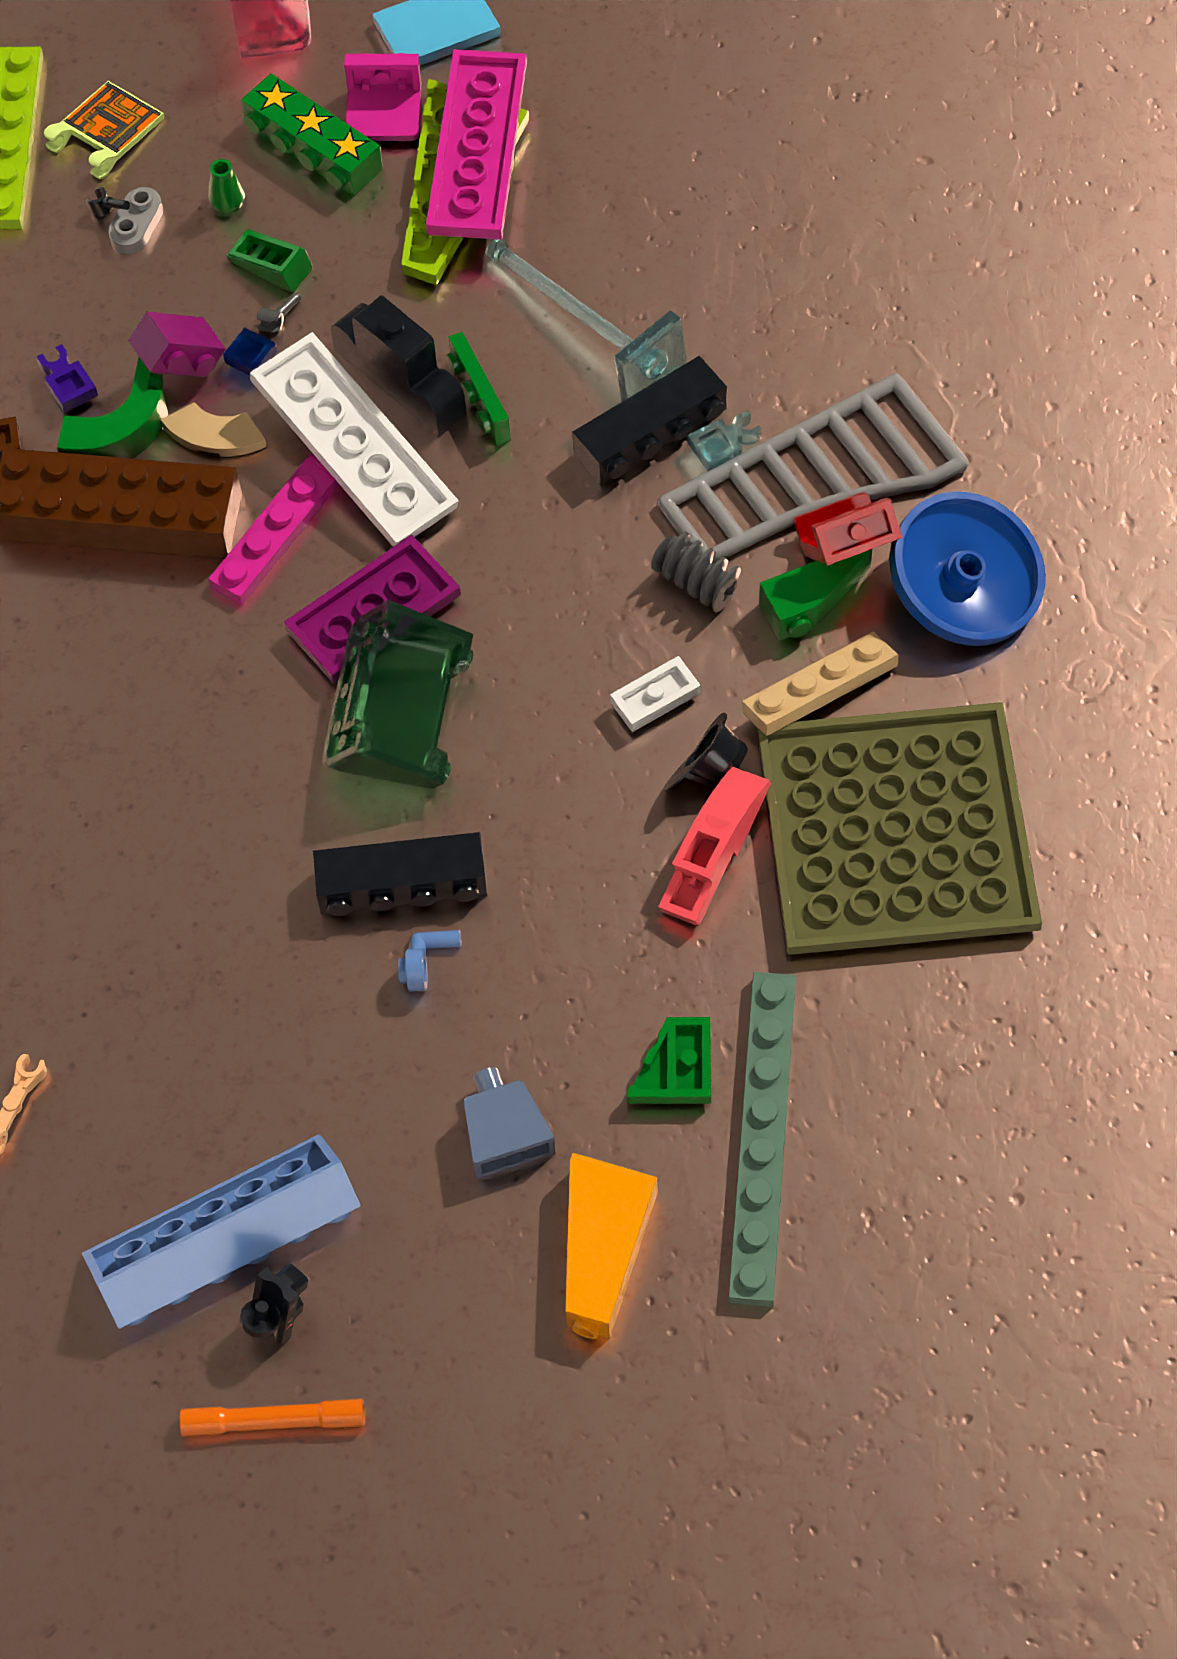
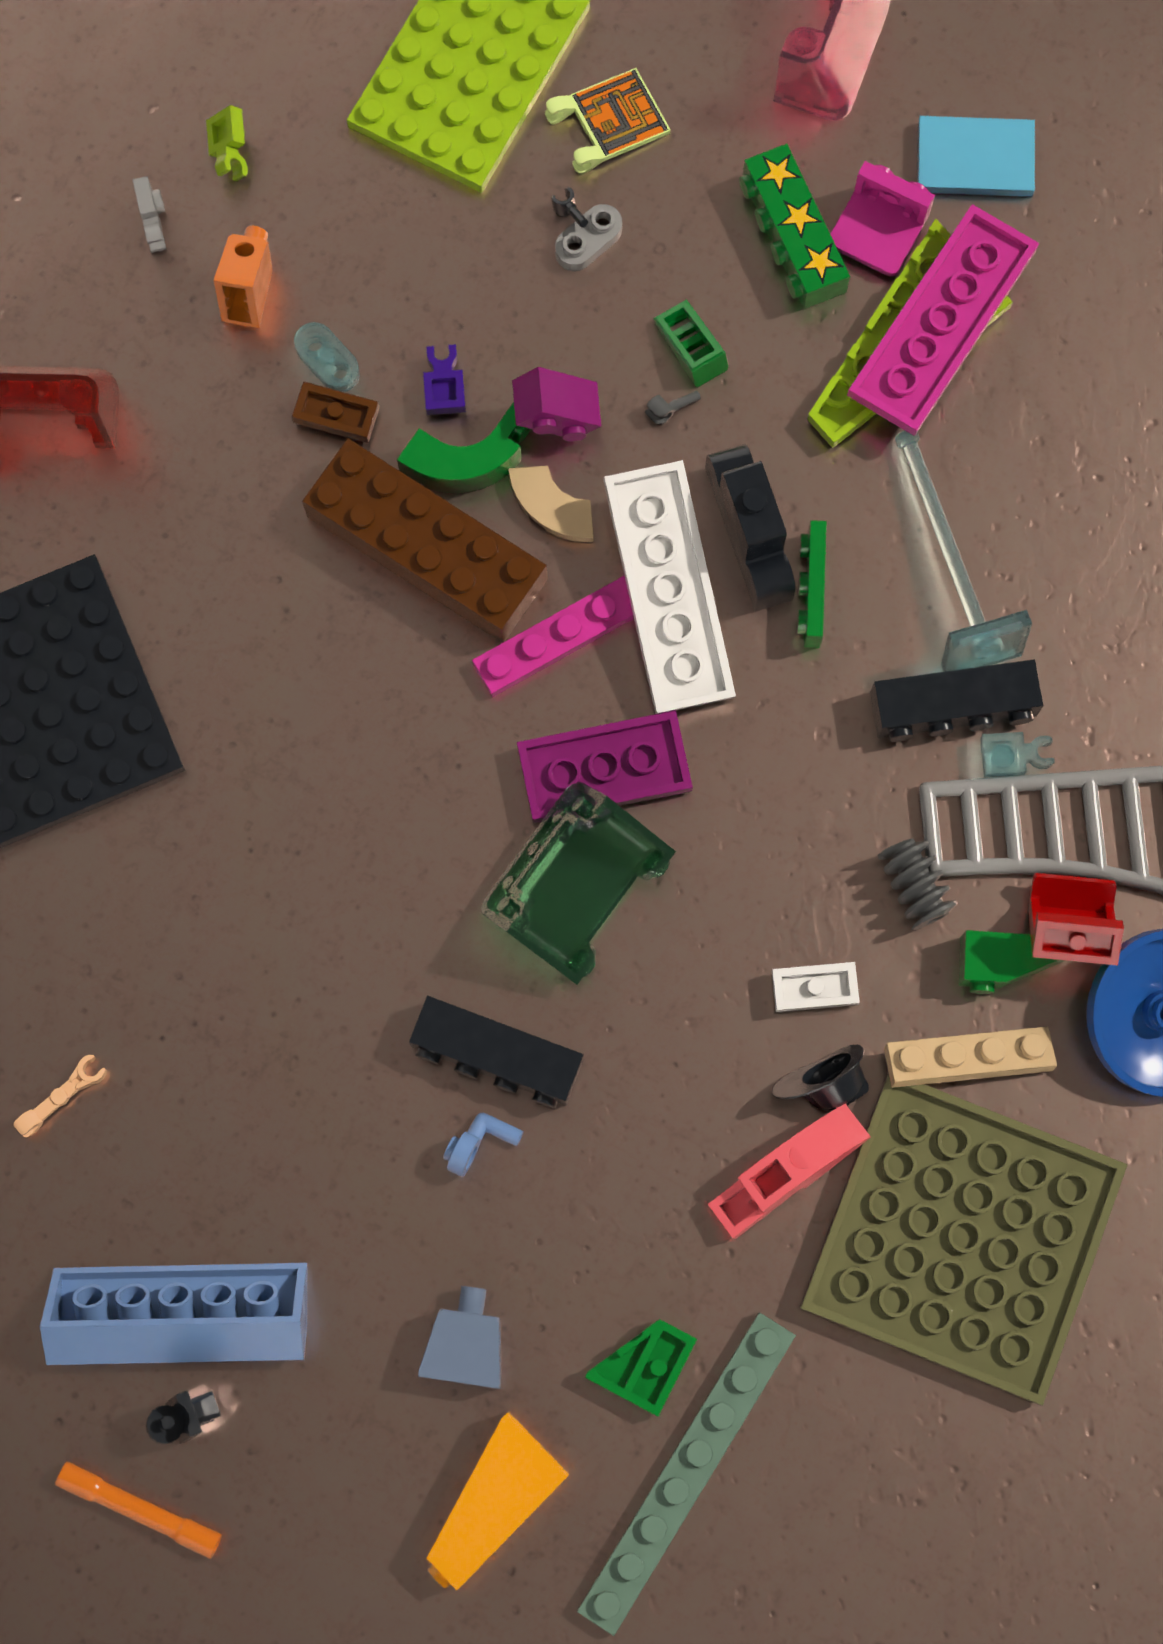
camera: 25 degrees right, 15 degrees up
green cone [208,159,245,213] -> none
clear blue plate [223,327,278,376] -> none

